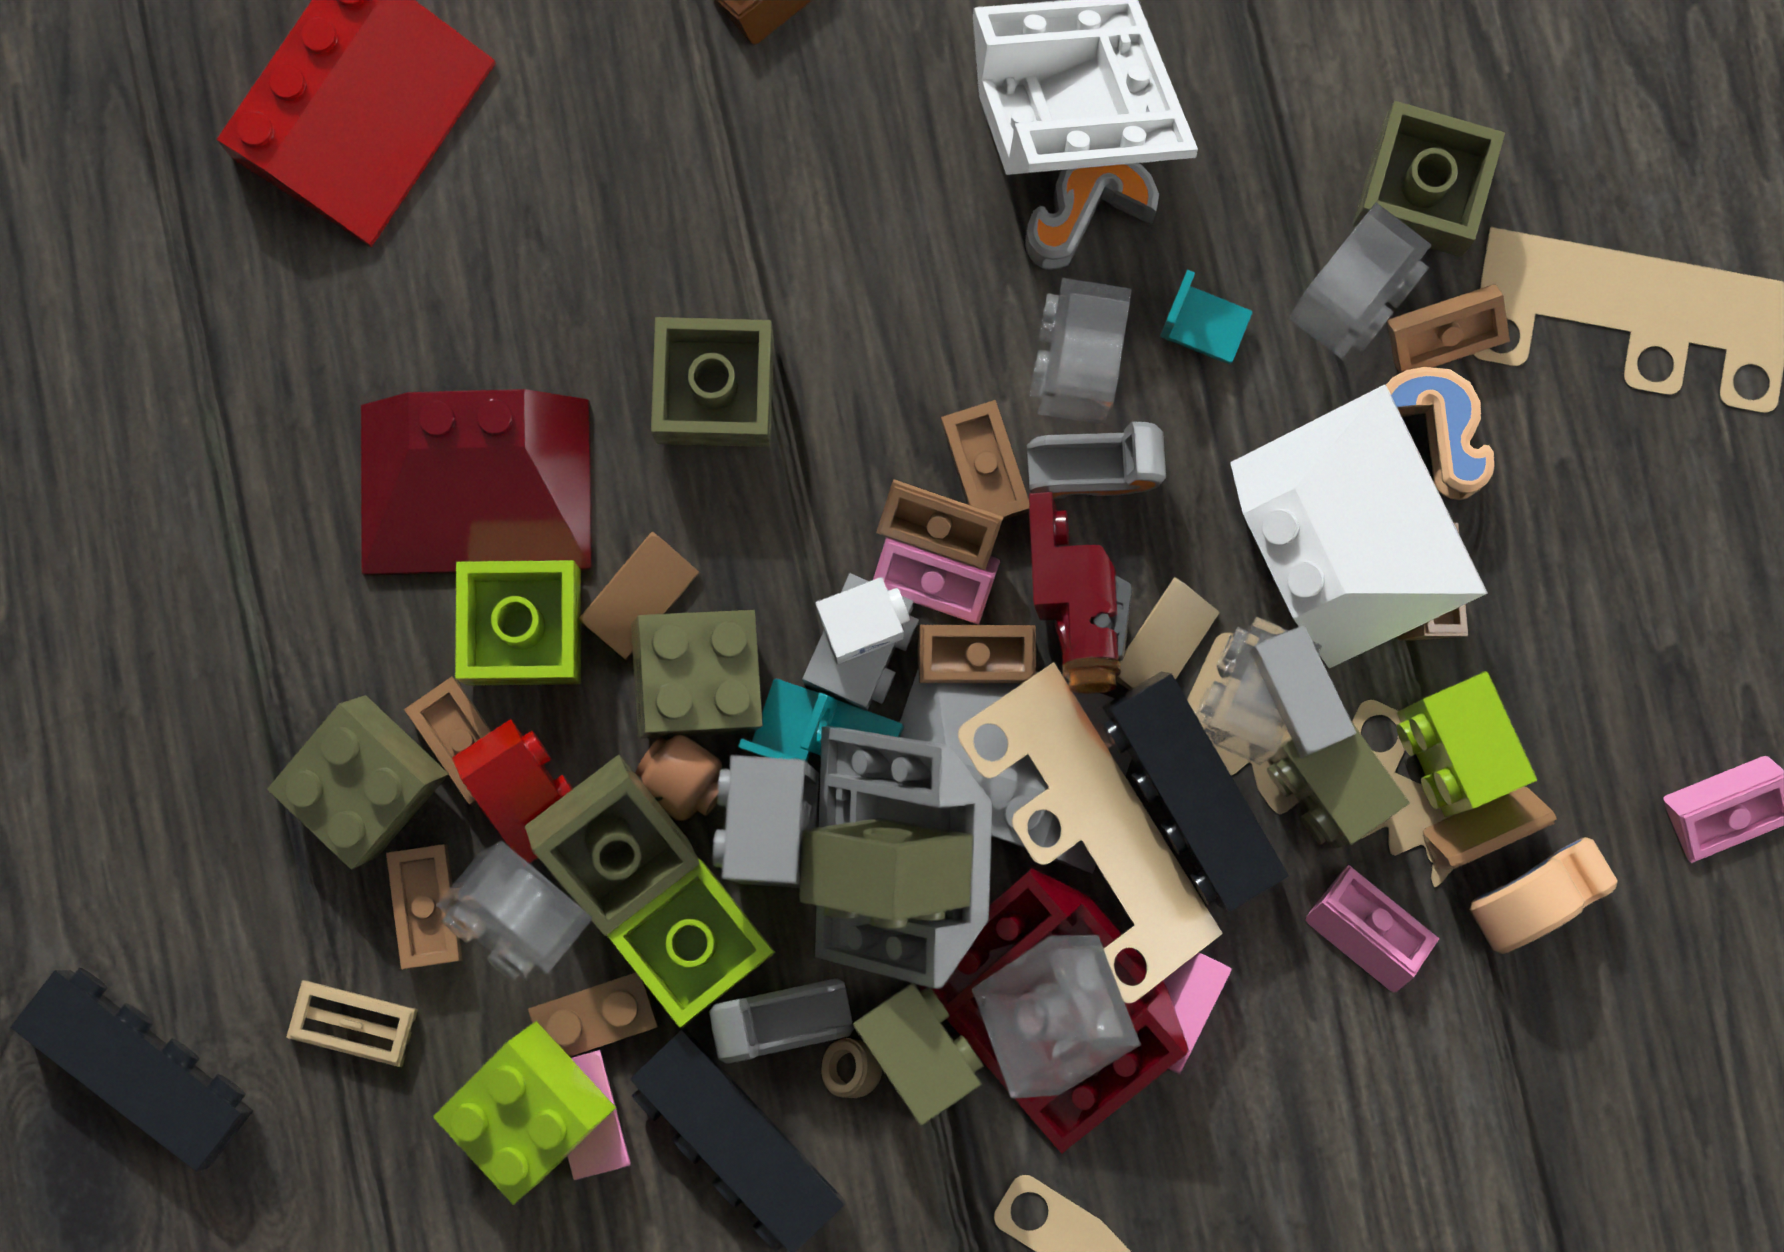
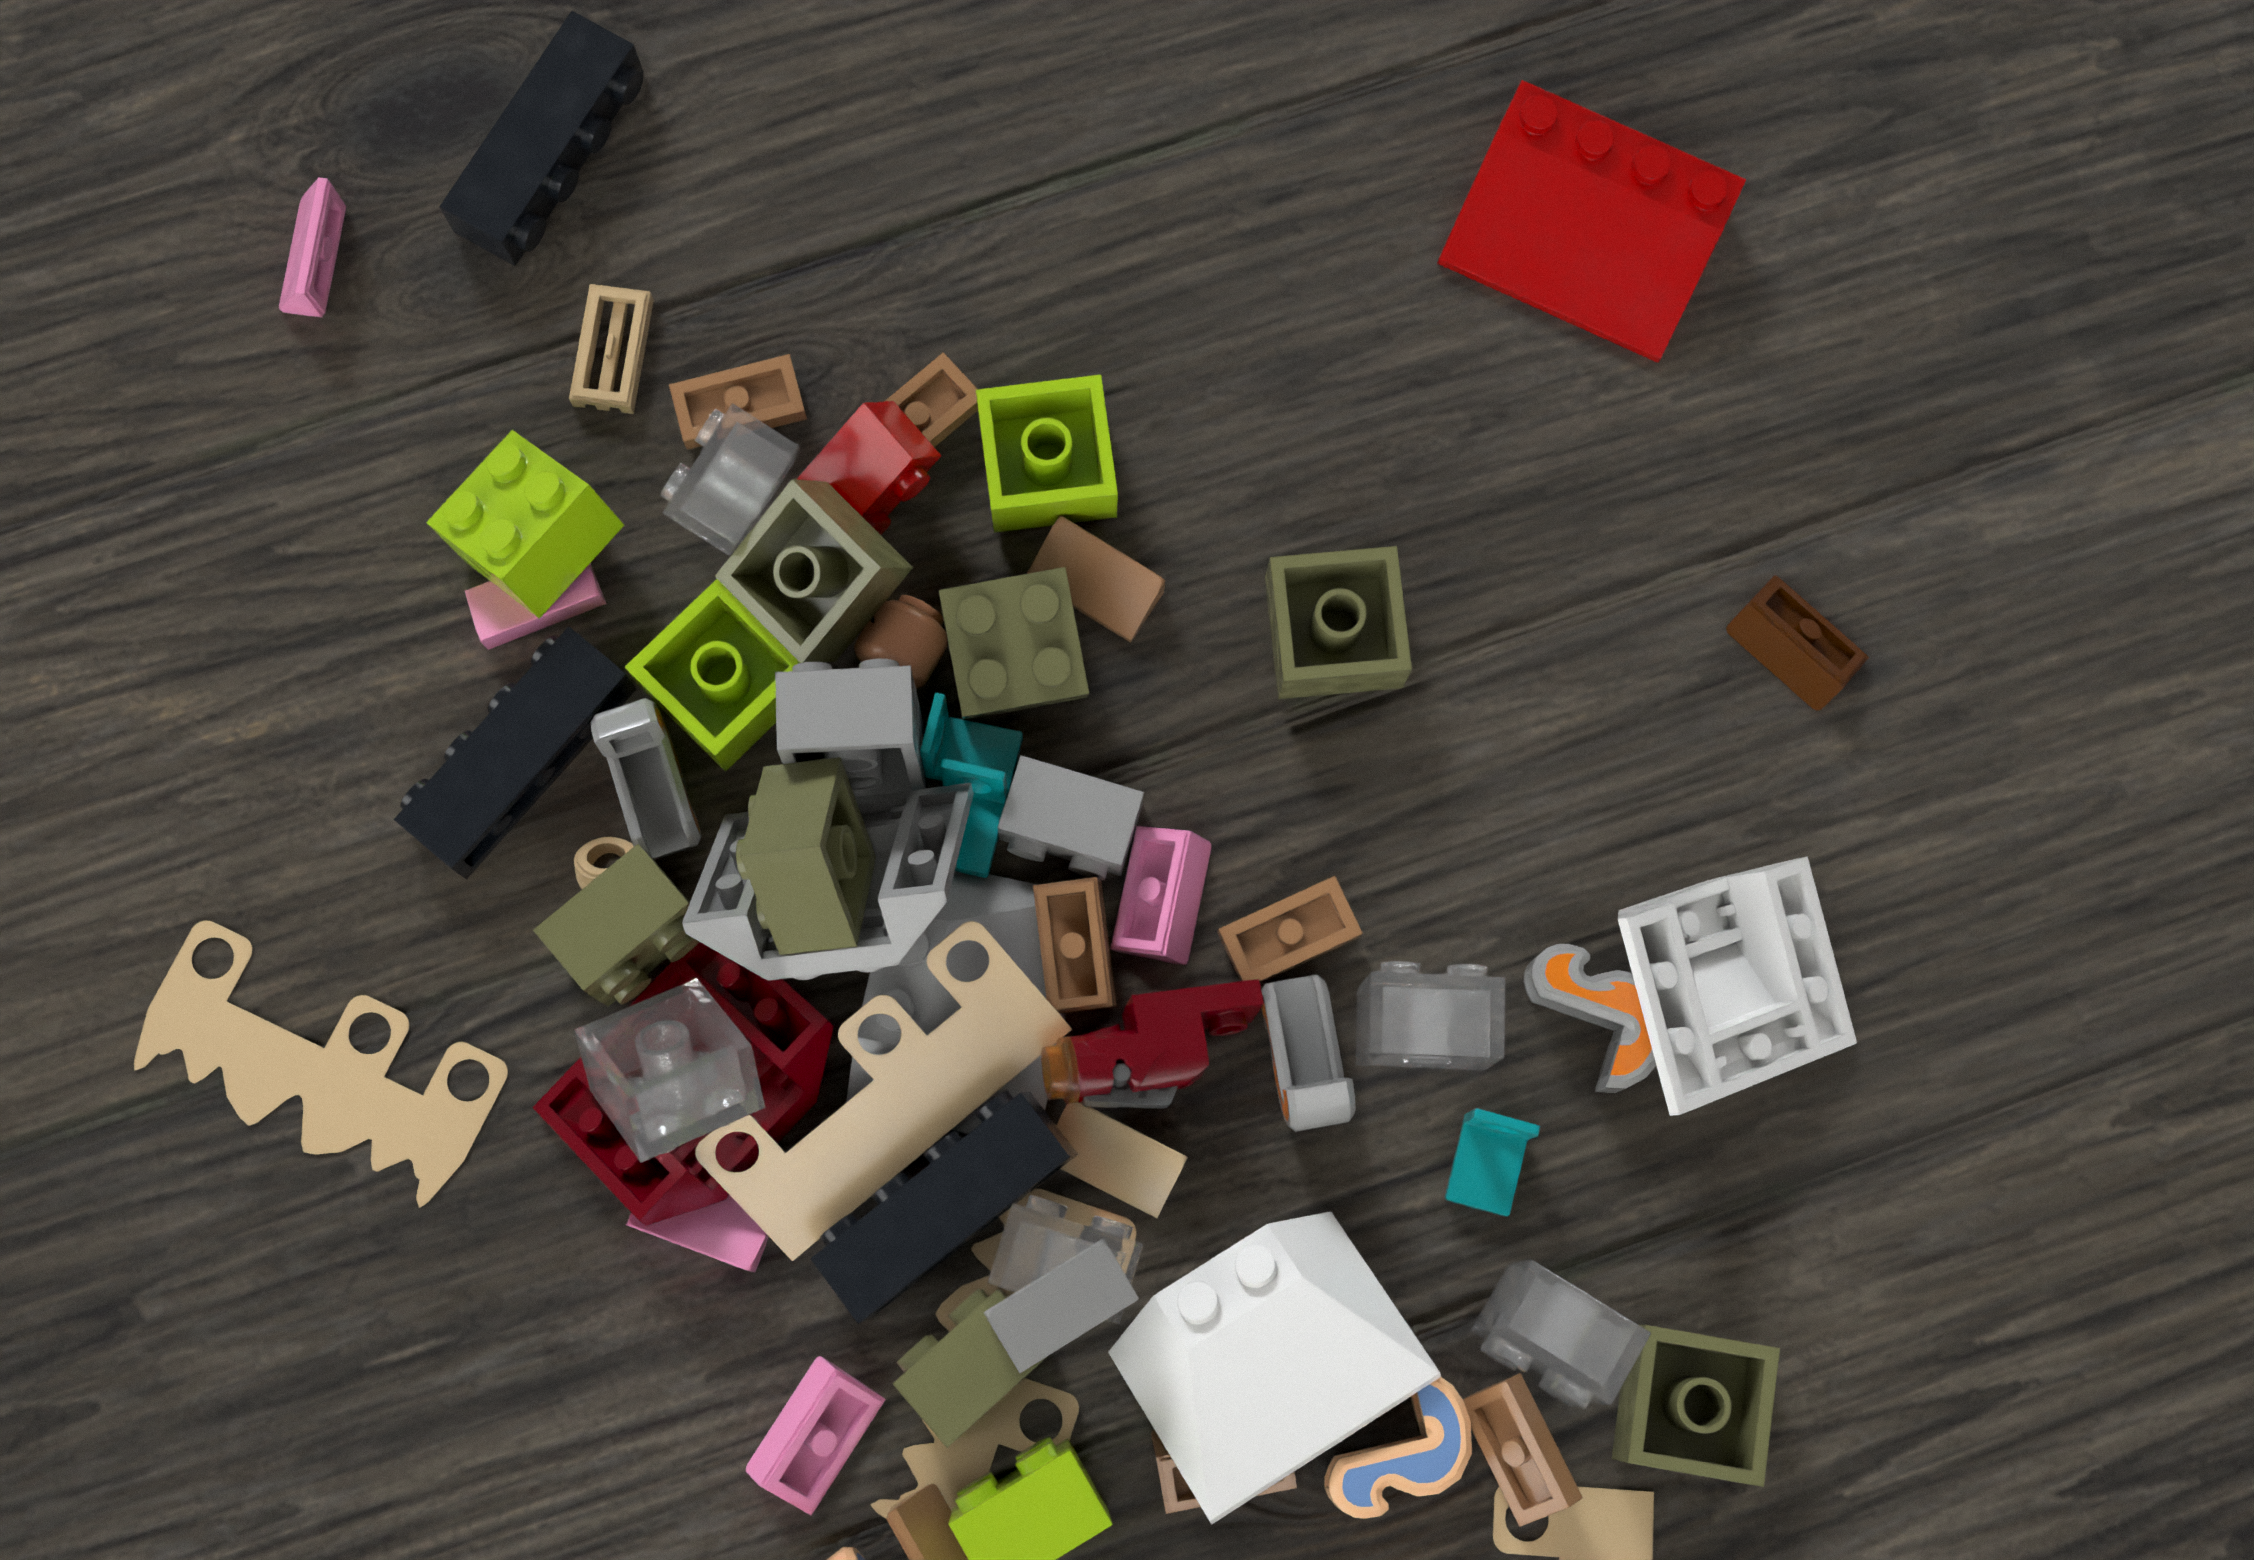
camera: 80 degrees right, 5 degrees down
olive brick [267,695,449,870] -> none
dark red slope [361,389,592,575] -> none
medium nougat plate [528,973,659,1057] -> none
white brick [816,577,910,664] -> none
medium nougat slope [876,479,1003,570] -> none

